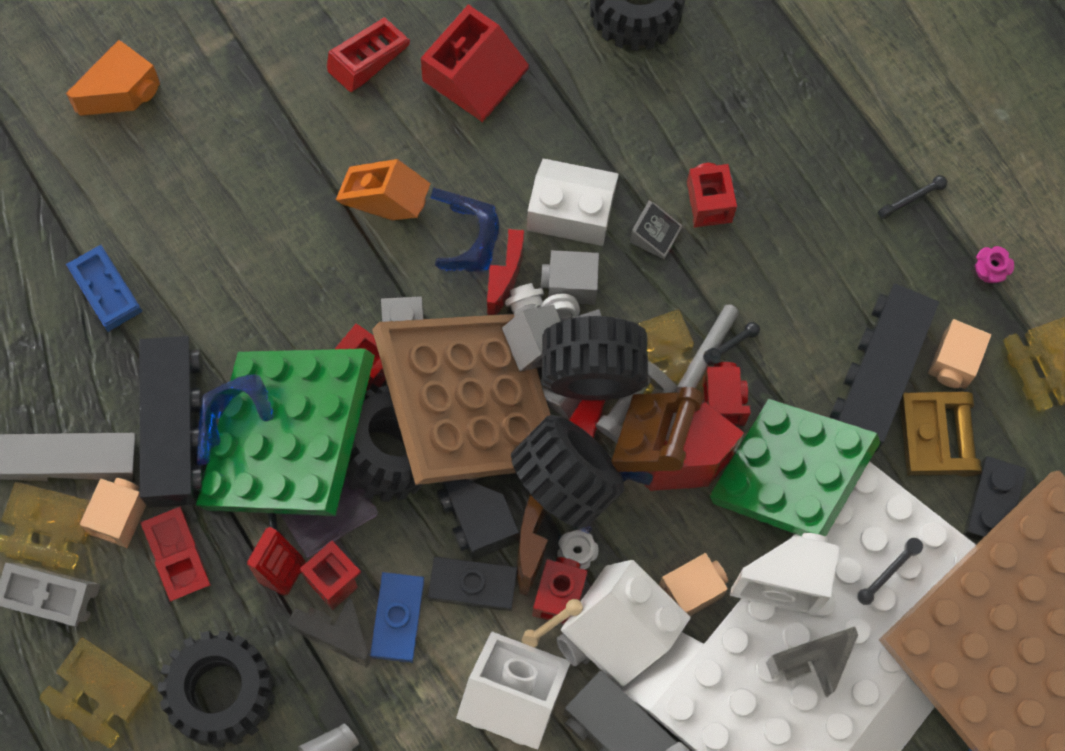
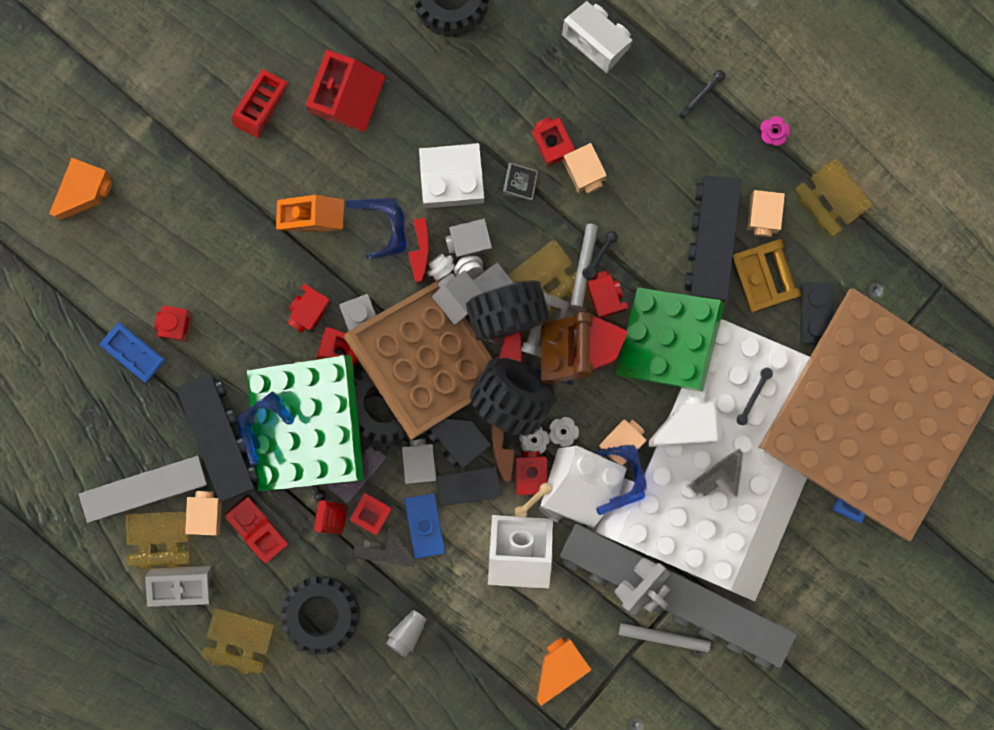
camera: 15 degrees left, 15 degrees up
none -> red brick [154,305,192,342]
none -> red brick [287,283,332,333]
none -> light grey brick [402,439,437,484]
none -> white plate [549,417,579,447]
none -> white slope [562,1,632,73]
none -> light nougat brick [563,143,607,194]
none -> clear blue helmet [595,444,647,515]

